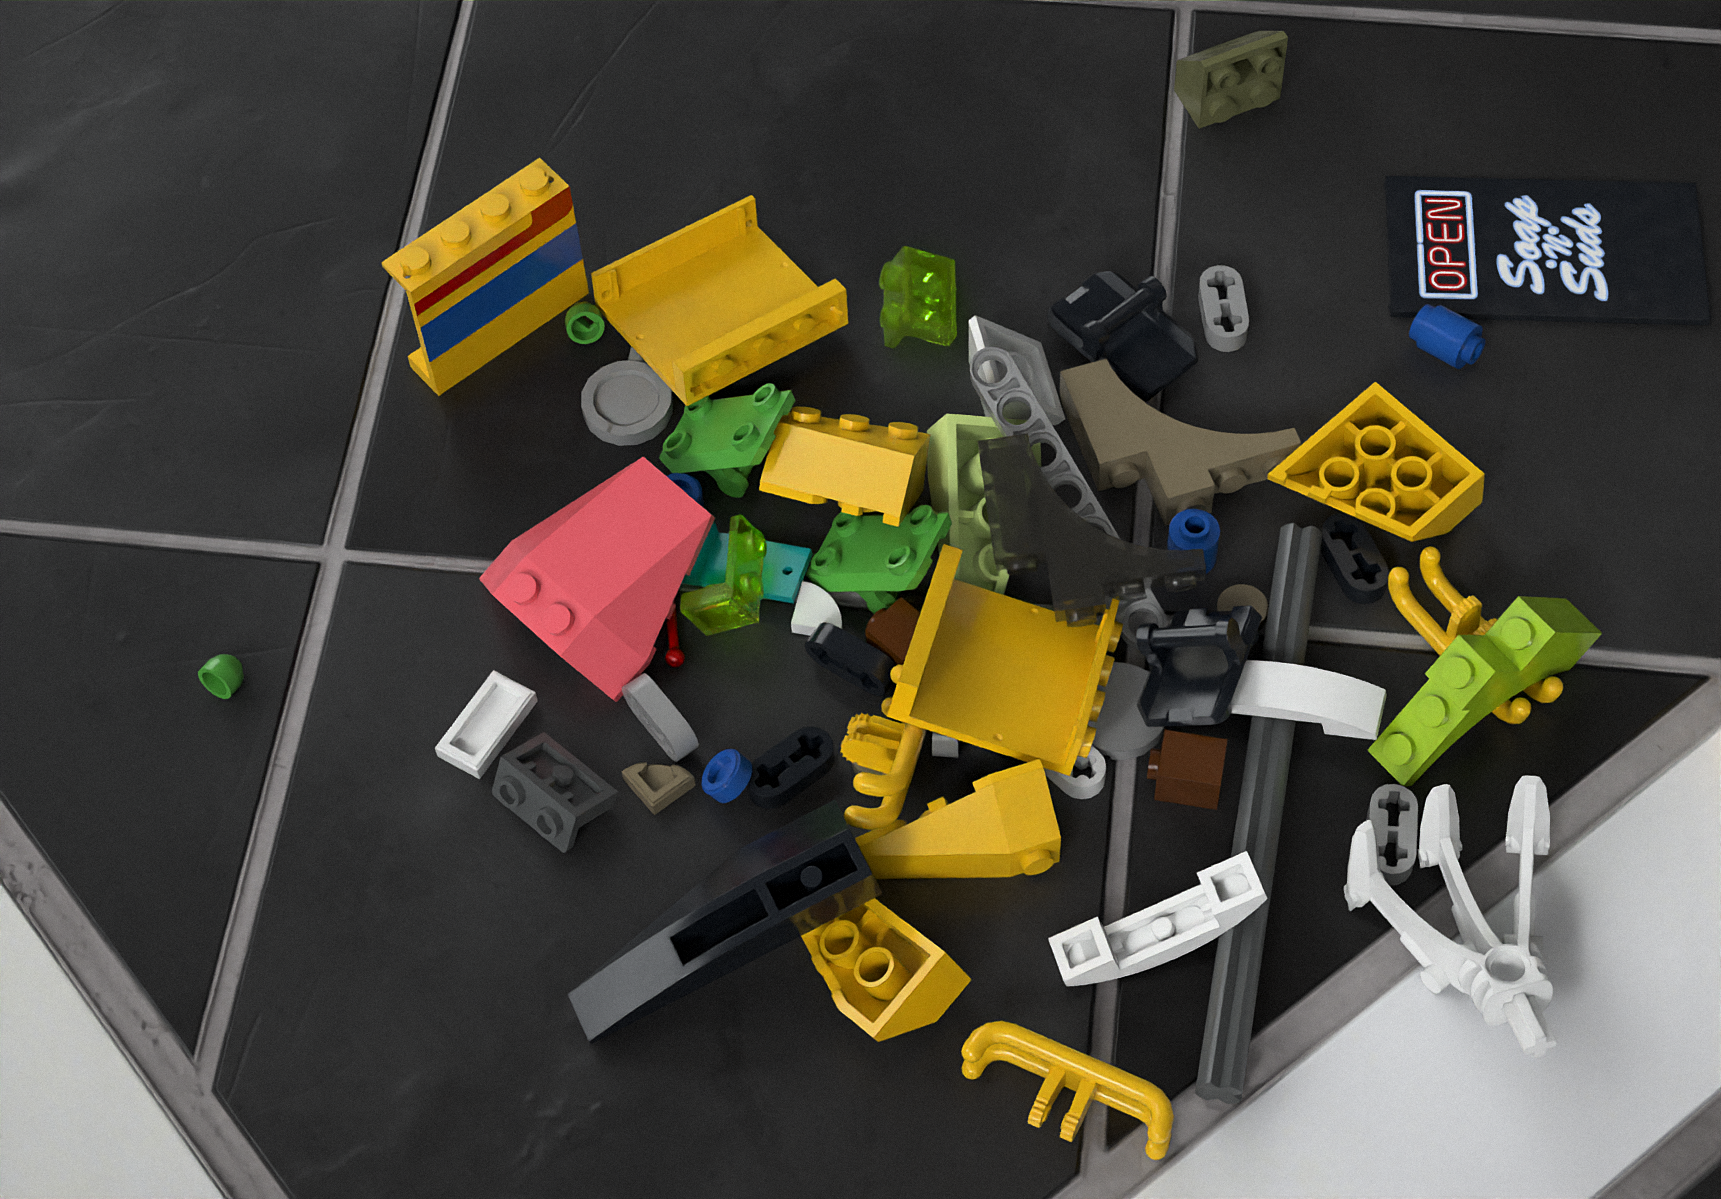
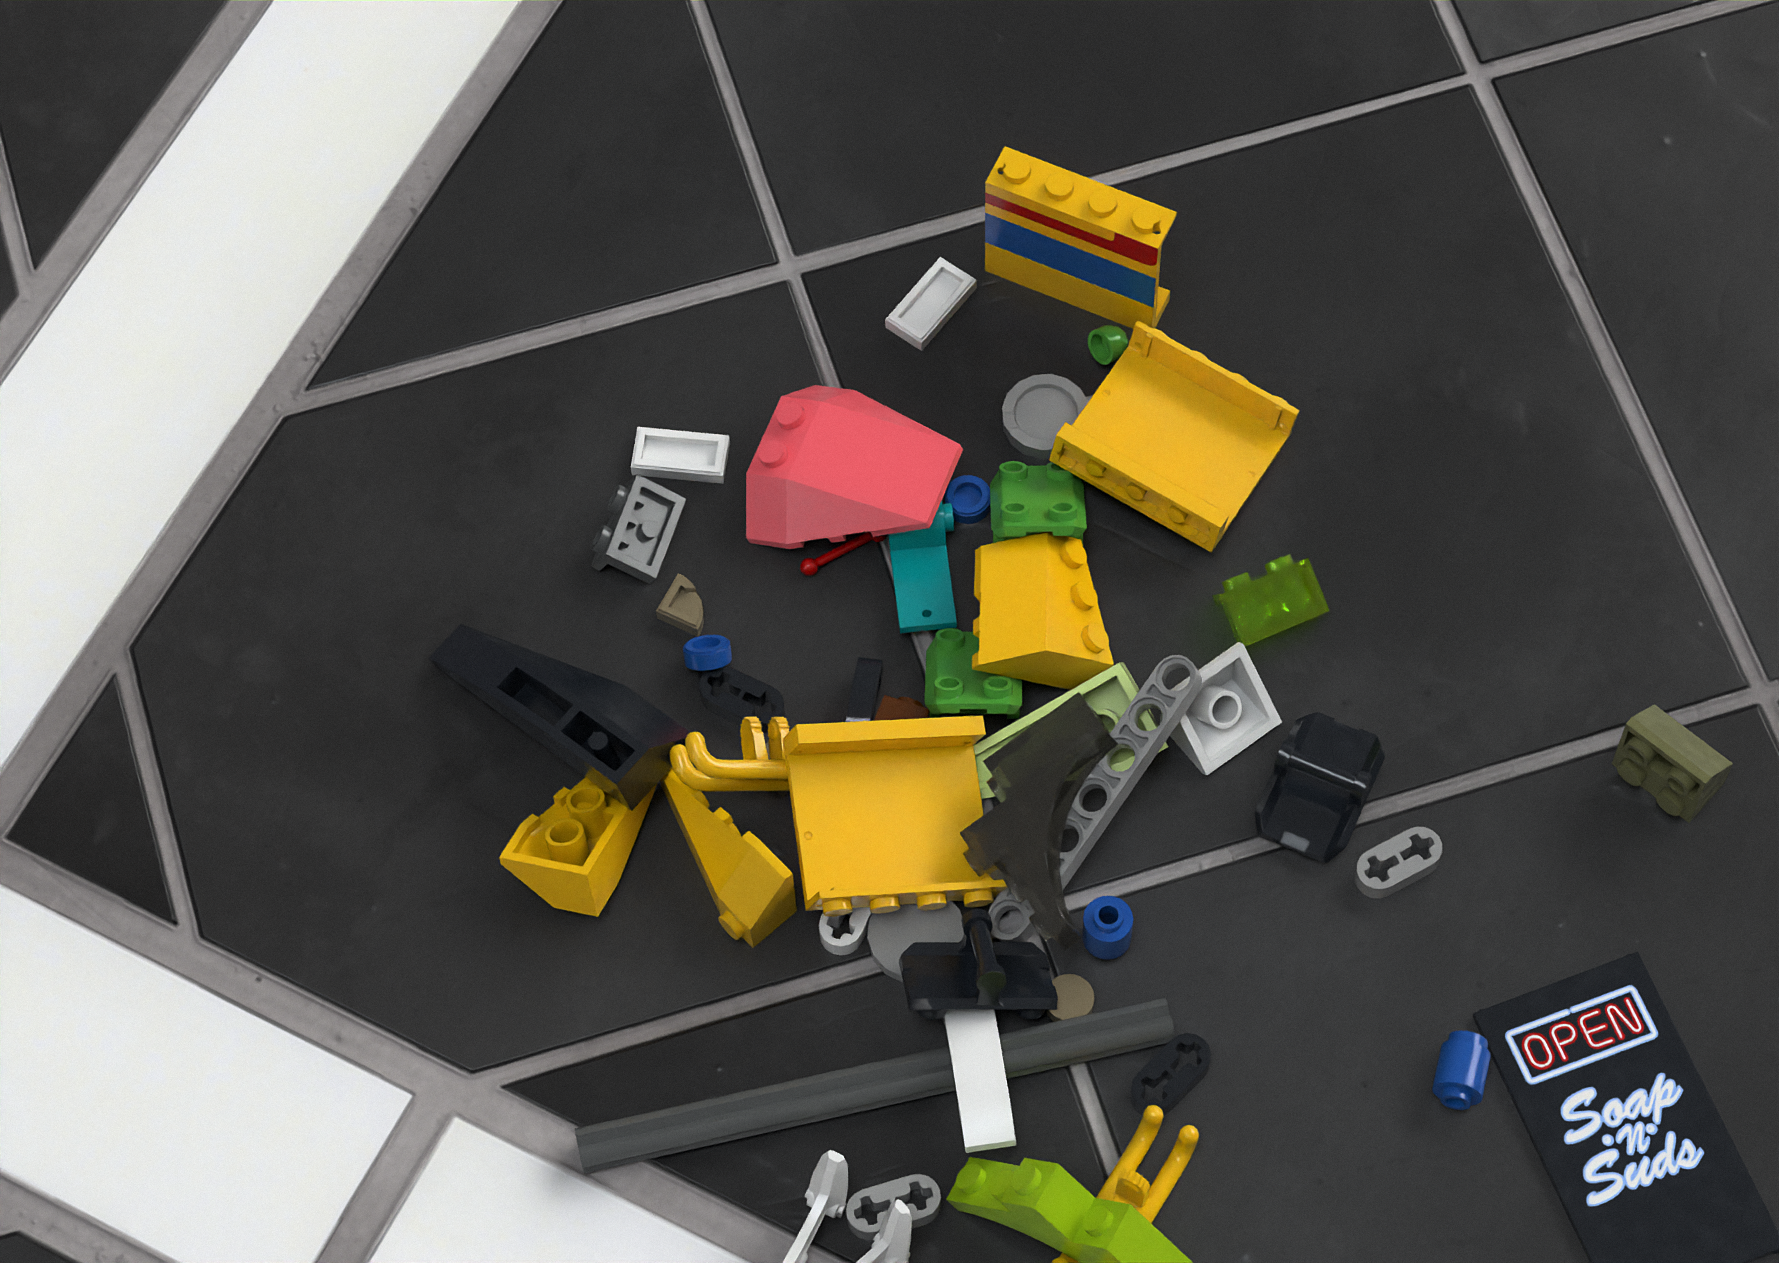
camera: 65 degrees right, 5 degrees up
bright green hinge [198,654,244,699] -> none
light grey beam [622,673,699,762] -> none
clear neon green bracket [680,514,767,636] -> none
white tile [791,581,842,636] -> none
yellow piece [961,1021,1174,1160] -> none
white slope [1048,851,1268,987] -> none
dark tan arch [1059,359,1302,525] -> none
reddish brown brick [1147,730,1228,810] -> none
yellow wedge [1267,382,1485,542] -> none
none -> white tile [885,257,977,351]

